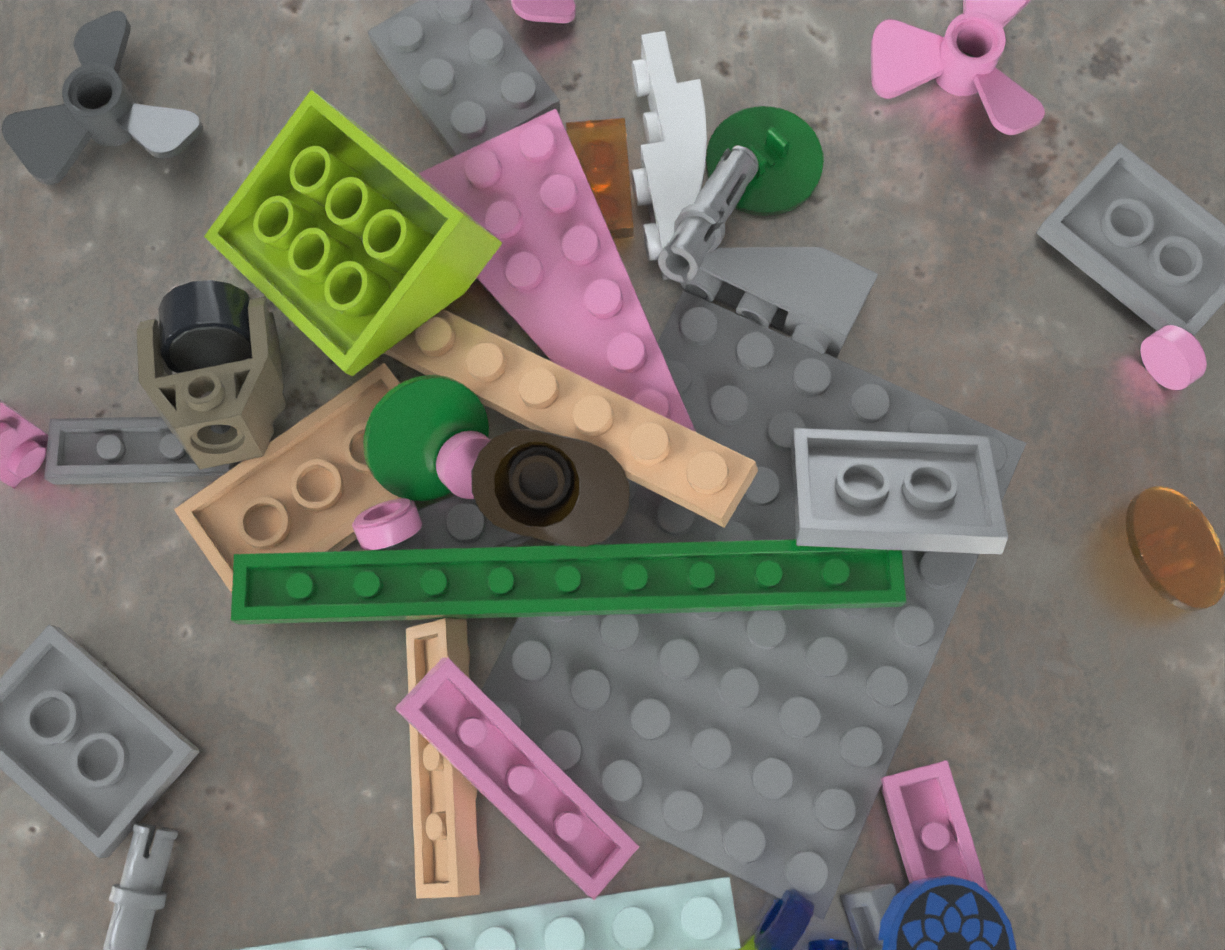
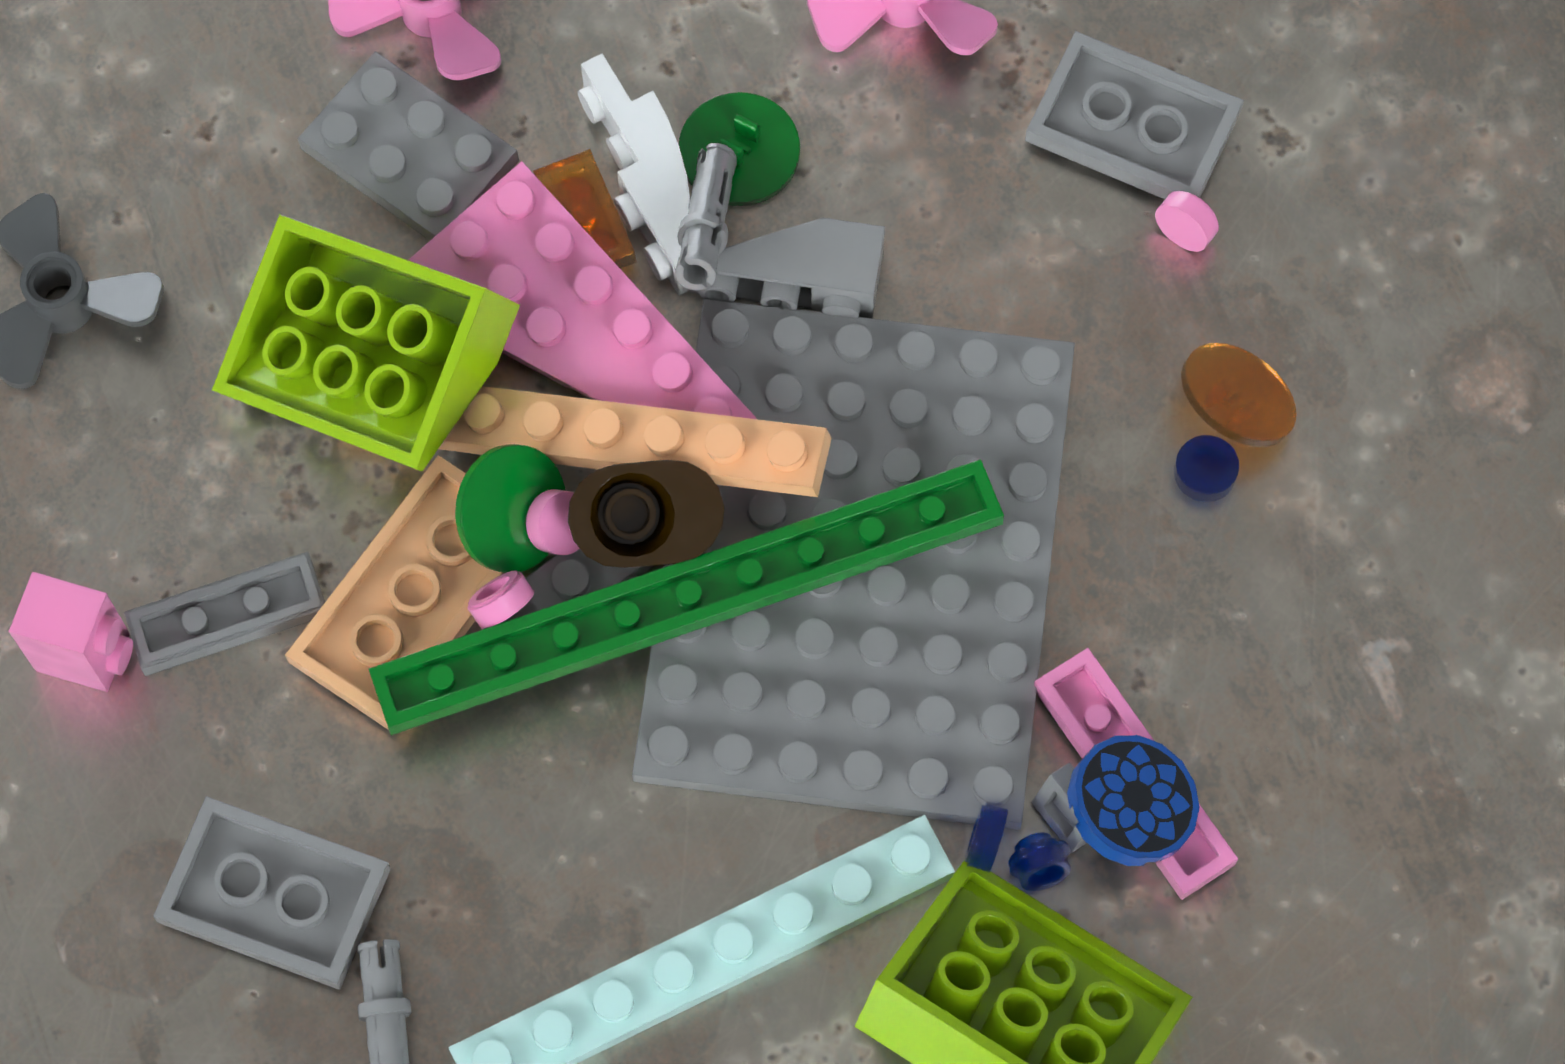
camera: 20 degrees left, 5 degrees down
dark tan piece [136,280,286,470] -> none
bright pink plate [394,657,639,900] -> none
light nougat plate [406,618,480,899] -> none
light grey plate [791,428,1008,555] -> none
none -> clear blue tile [1174,435,1239,502]

